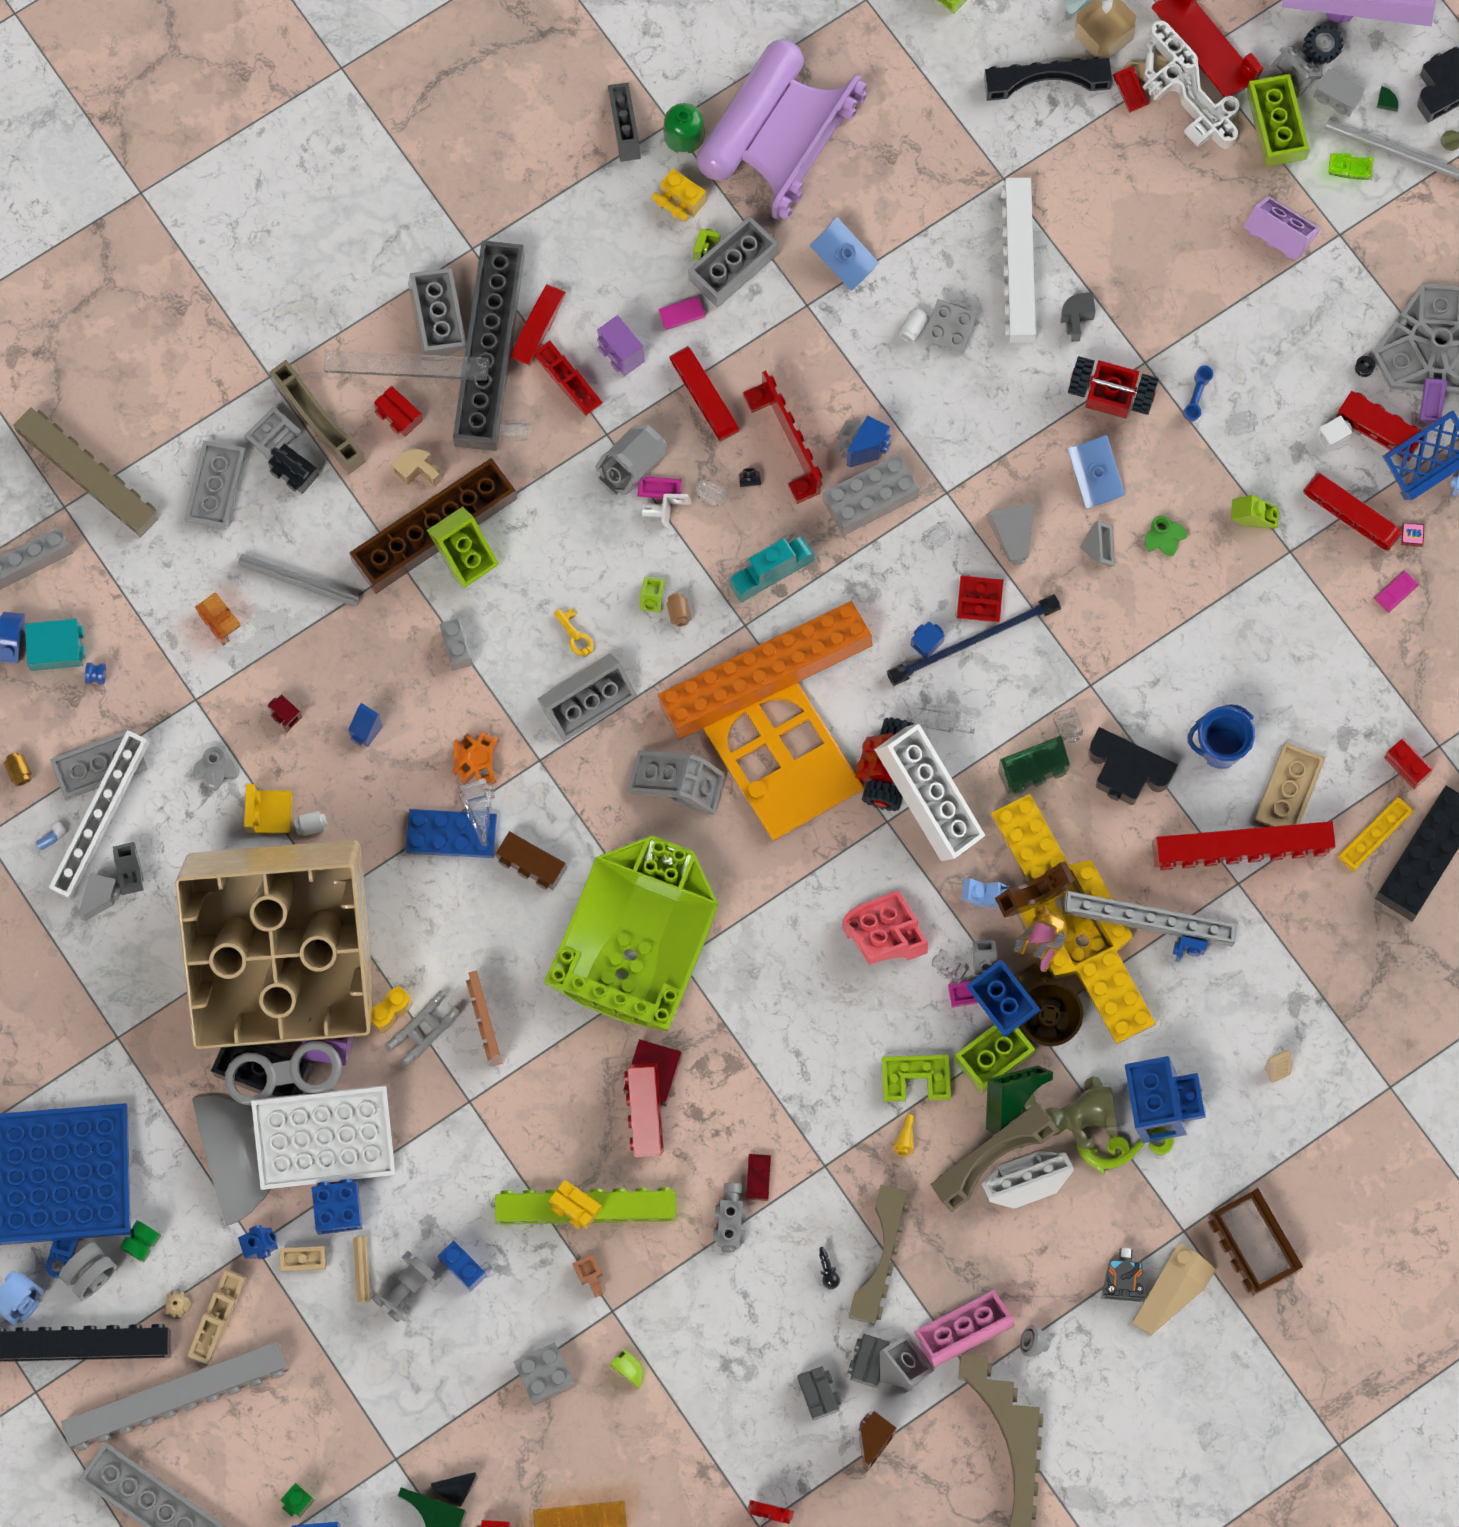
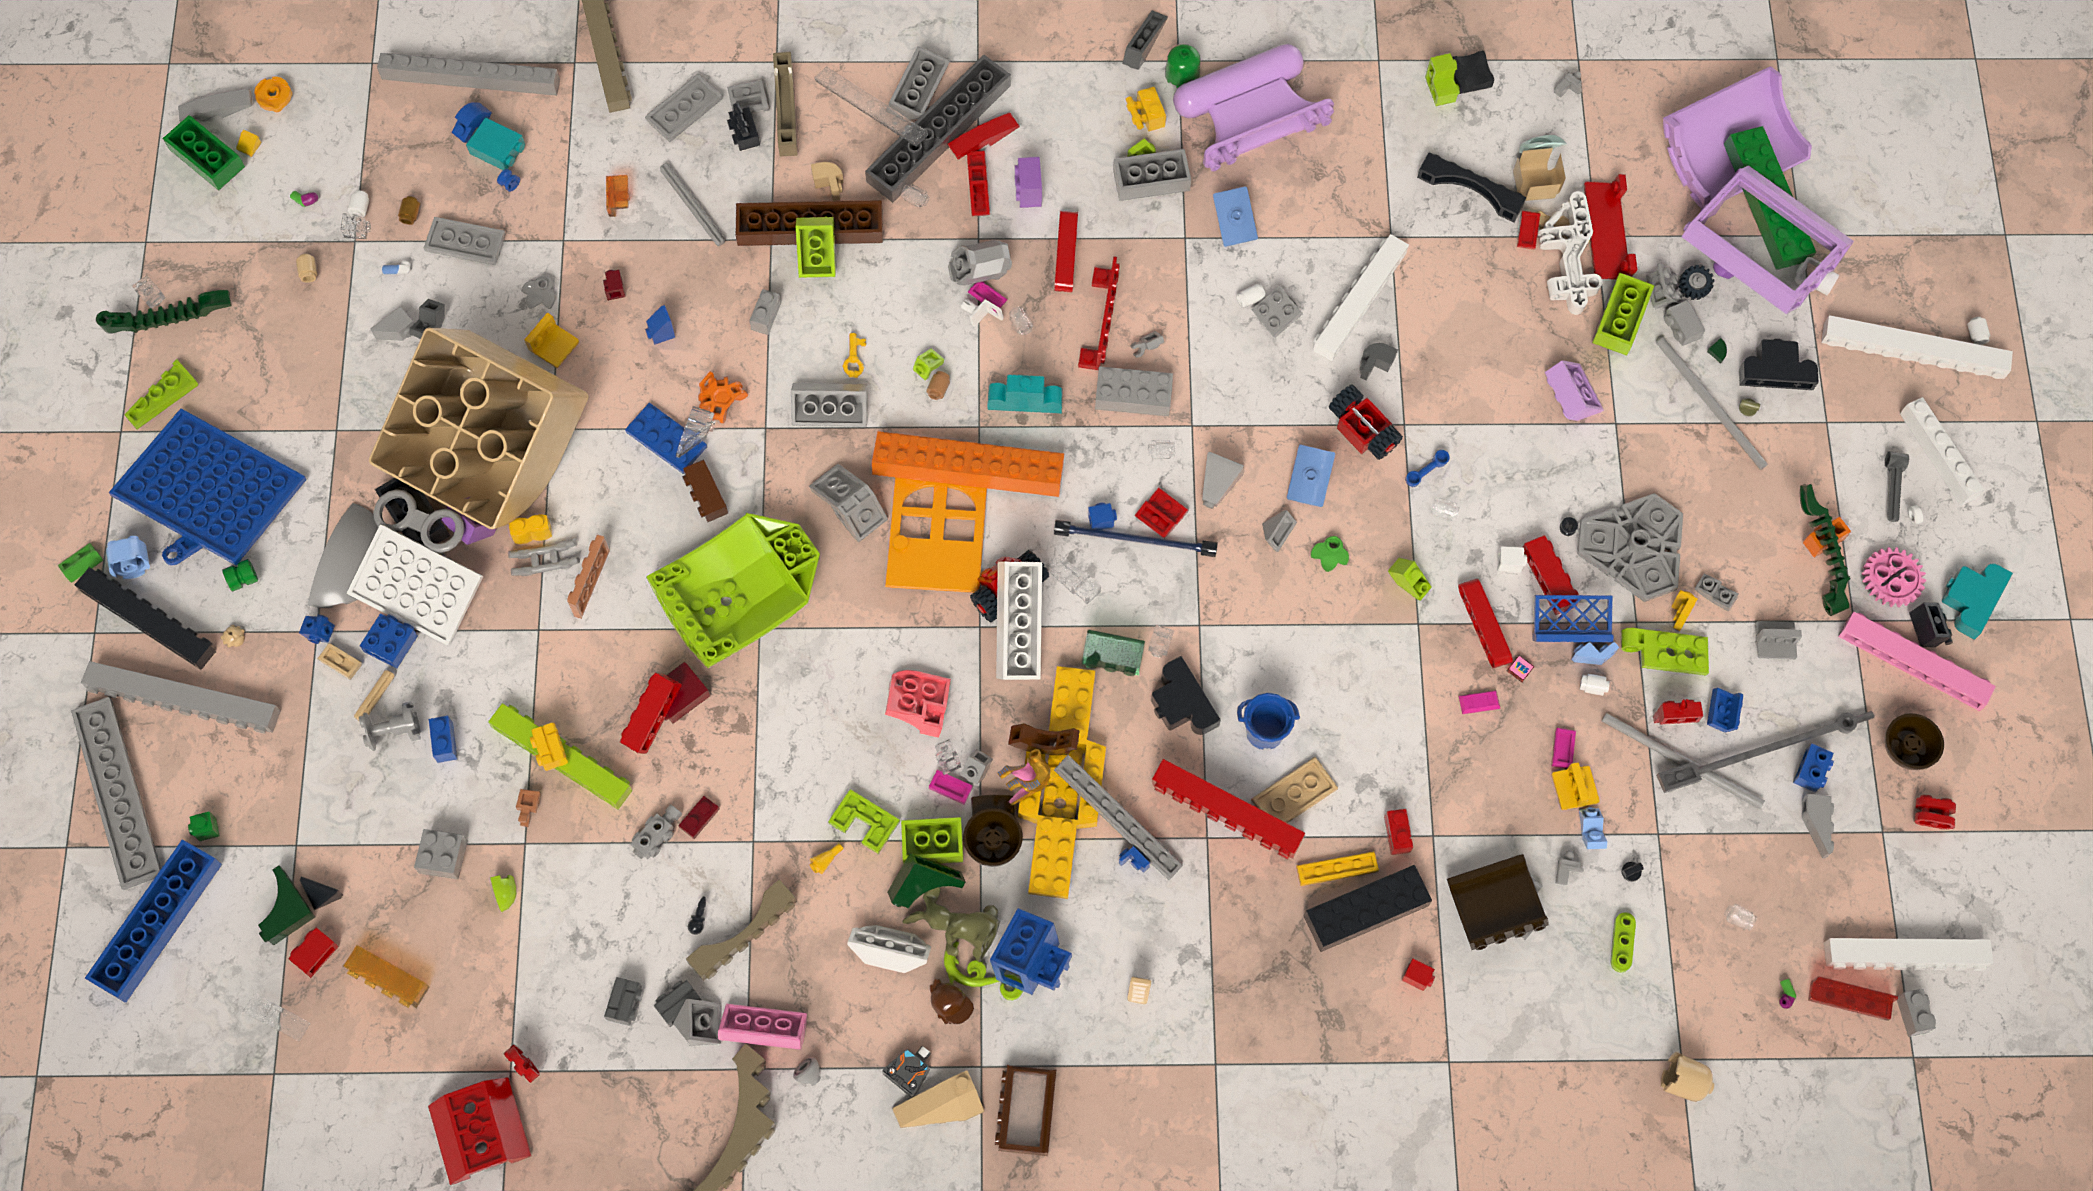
camera: 30 degrees right, 5 degrees down
white brick [49,730,149,900] -> none
light grey wheel [58,1242,117,1300] -> none
tan slope [187,1269,247,1365] -> none
white brick [294,810,328,836] -> none
red brick [374,386,423,436] -> none
dark pink tile [658,296,705,331] -> none
black plate [739,468,761,487] -> none
blue slope [846,415,892,468] -> none
reddish brown slope [858,1411,896,1472] -> none
dark tan arch [931,1102,1059,1212] -> none
light blue slope [962,878,1011,908] -> none
blue slope [966,959,1041,1037] -> none
clear neon green slope [1328,153,1374,180] -> none
medium lavender tile [1419,378,1447,422] -> none
none -> reddish brown hair [930,979,974,1024]

